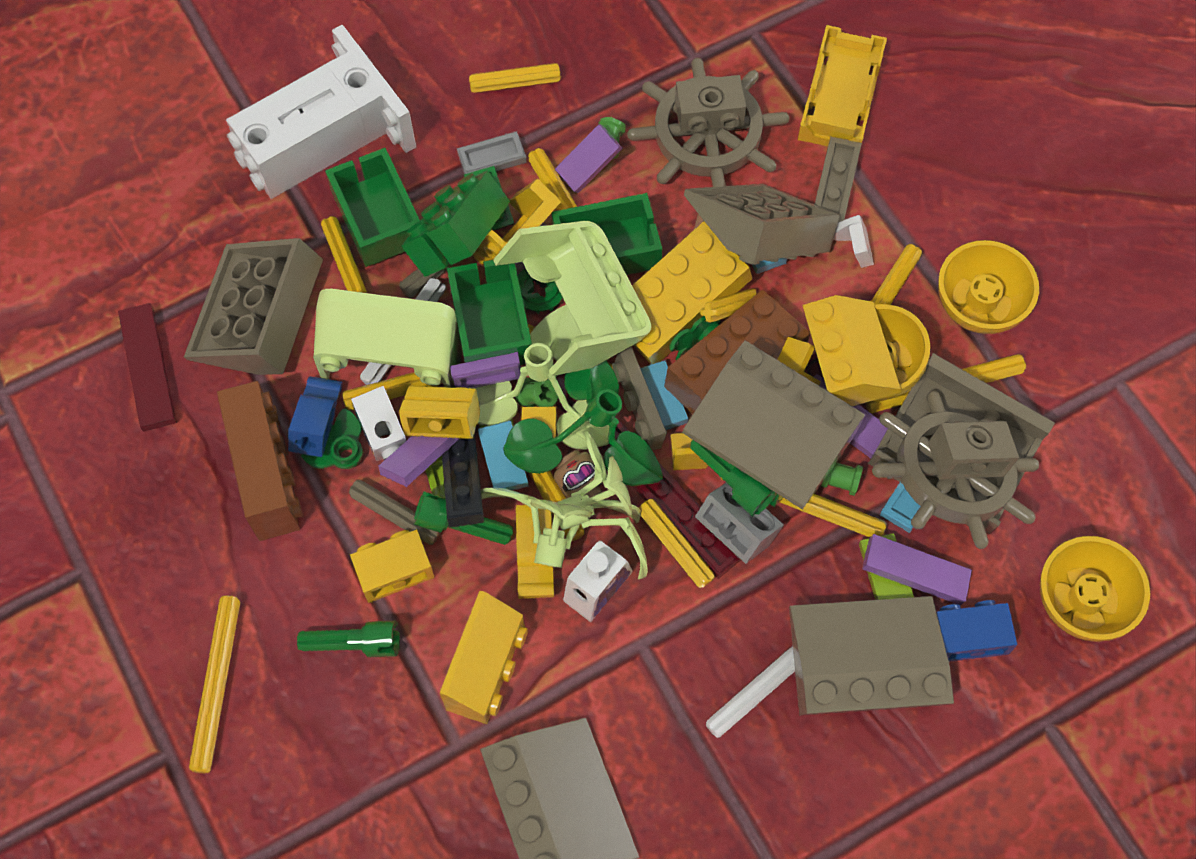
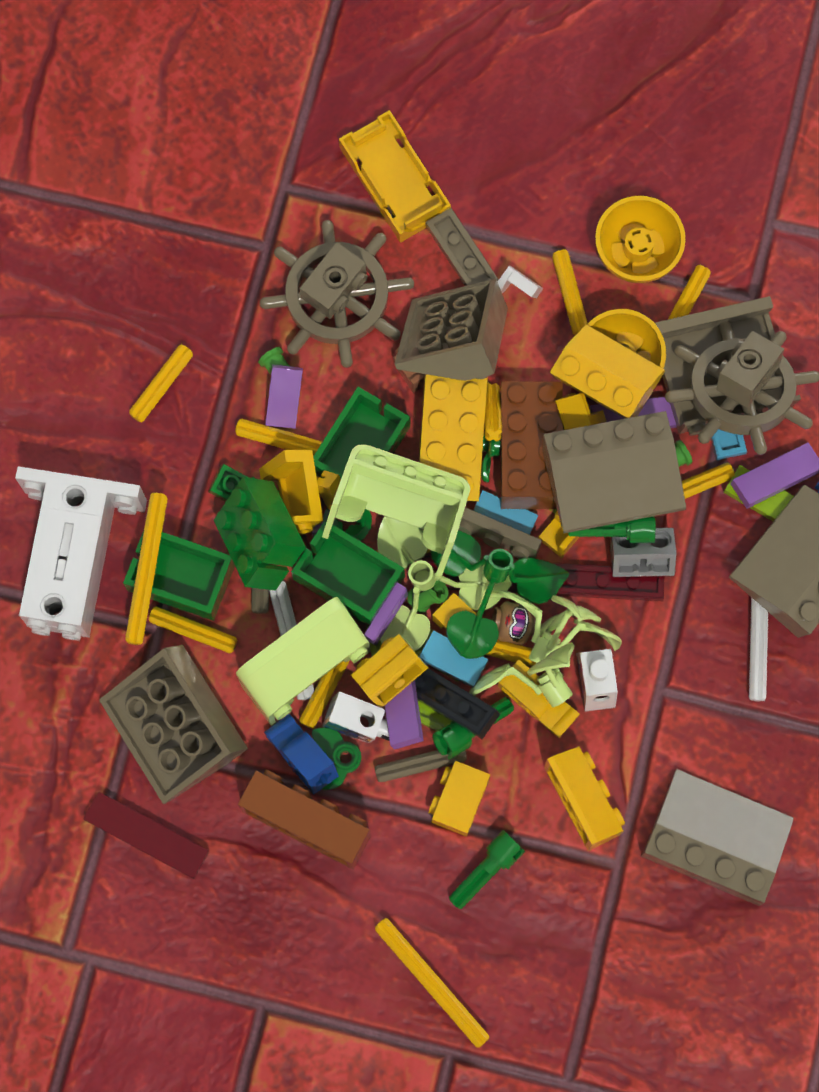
camera: 45 degrees left, 10 degrees up
light grey tile [457,131,527,174] -> none
yellow axle [639,499,715,588] -> none
none -> yellow axle [125,493,168,645]

